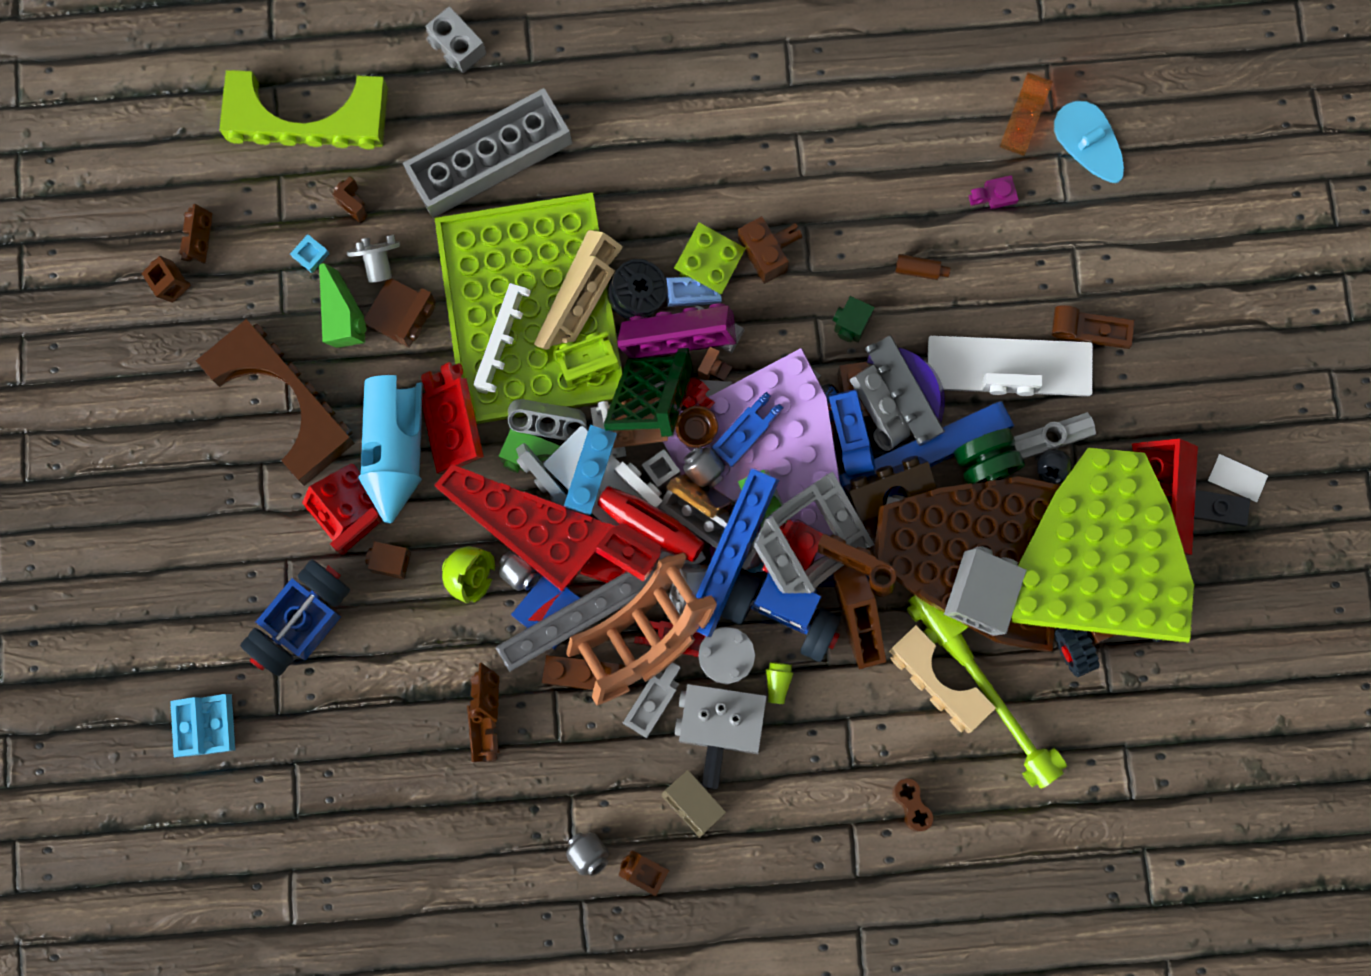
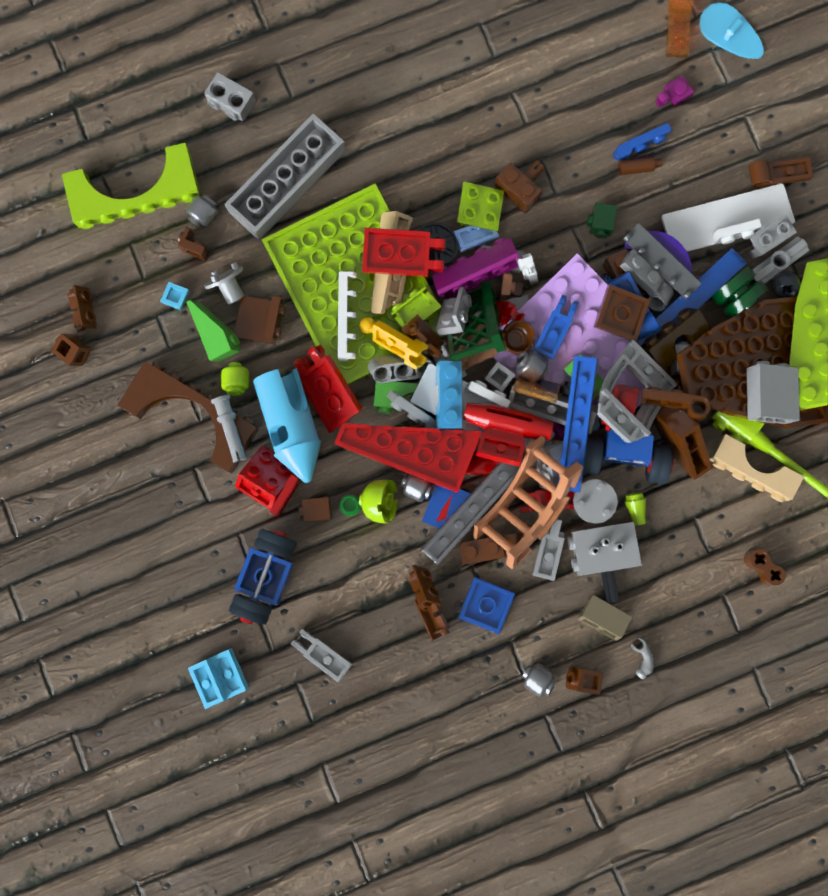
camera: 20 degrees left, 5 degrees up
none -> flat silver head [186,194,218,227]
none -> light grey pin [211,395,247,463]
none -> lime head [221,362,250,396]
none -> light grey hinge [291,629,352,683]
none -> green plate [339,494,361,516]
none -> yellow plate [359,317,428,369]
none -> red tile [362,228,445,277]
none -> reddish brown hinge [401,314,444,358]
none -> light grey bracket [436,287,472,335]
none -> blue tile [458,577,515,635]
none -> white hinge [518,253,539,285]
none -> reddish brown plate [593,284,650,342]
none -> blue hinge [613,123,672,161]
none -> light grey piece [631,637,654,679]
none -> light grey bracket [748,215,797,259]

